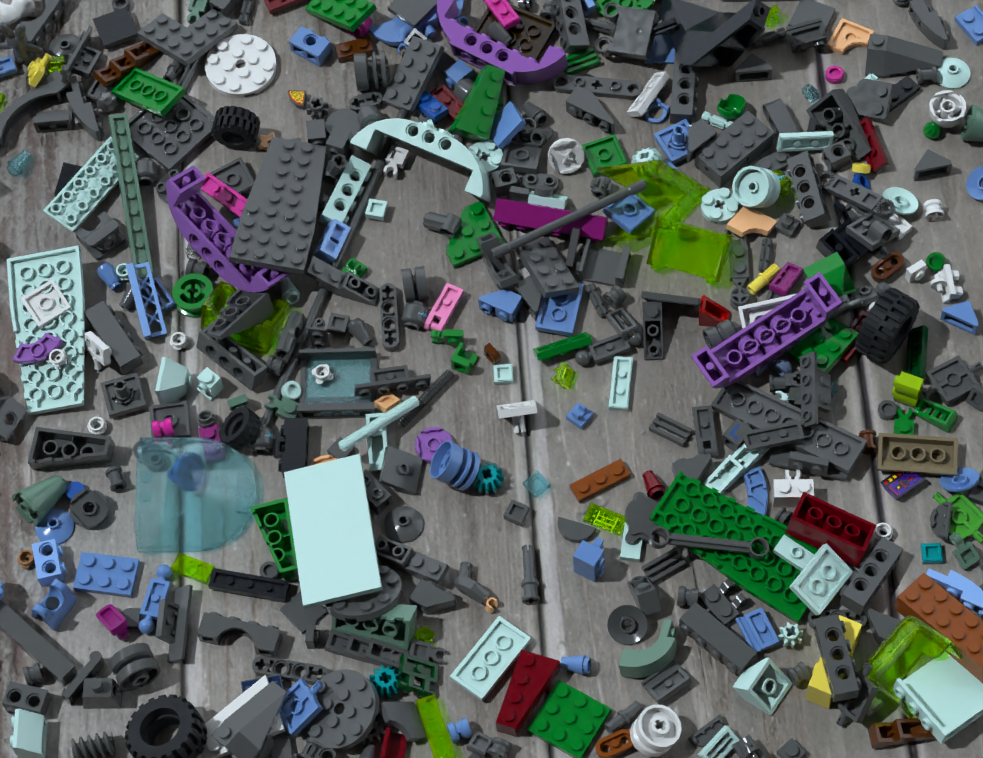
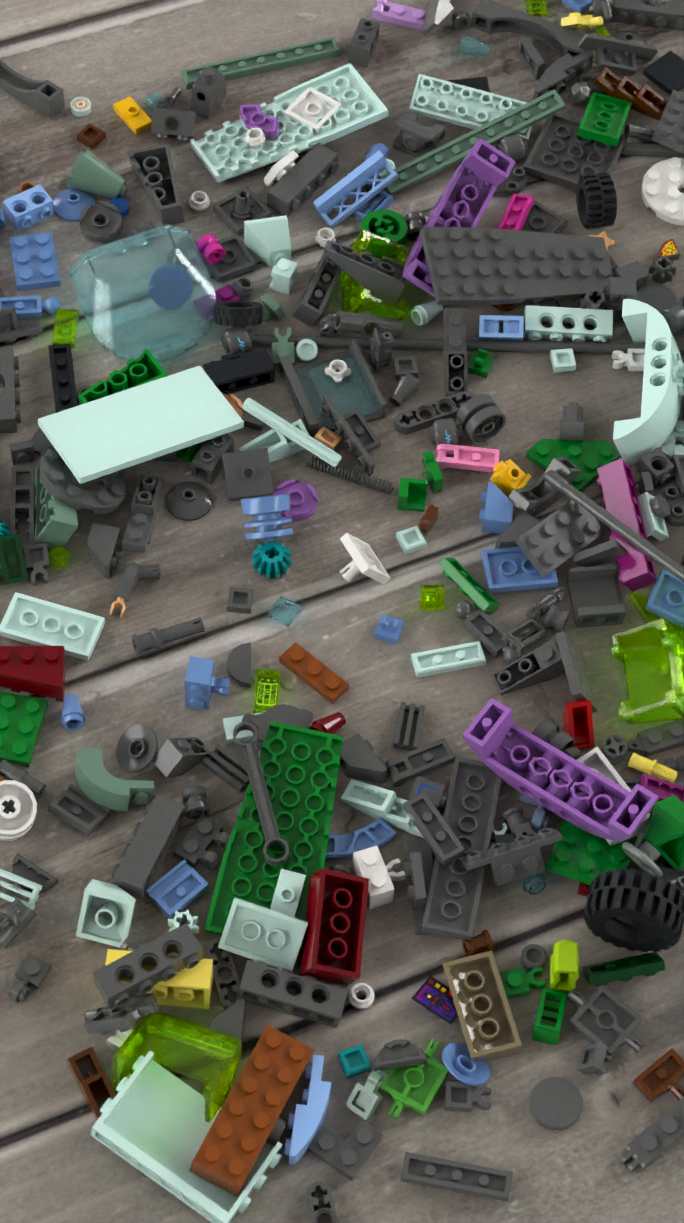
camera: 60 degrees right, 5 degrees down
none -> yellow brick [490,459,531,498]

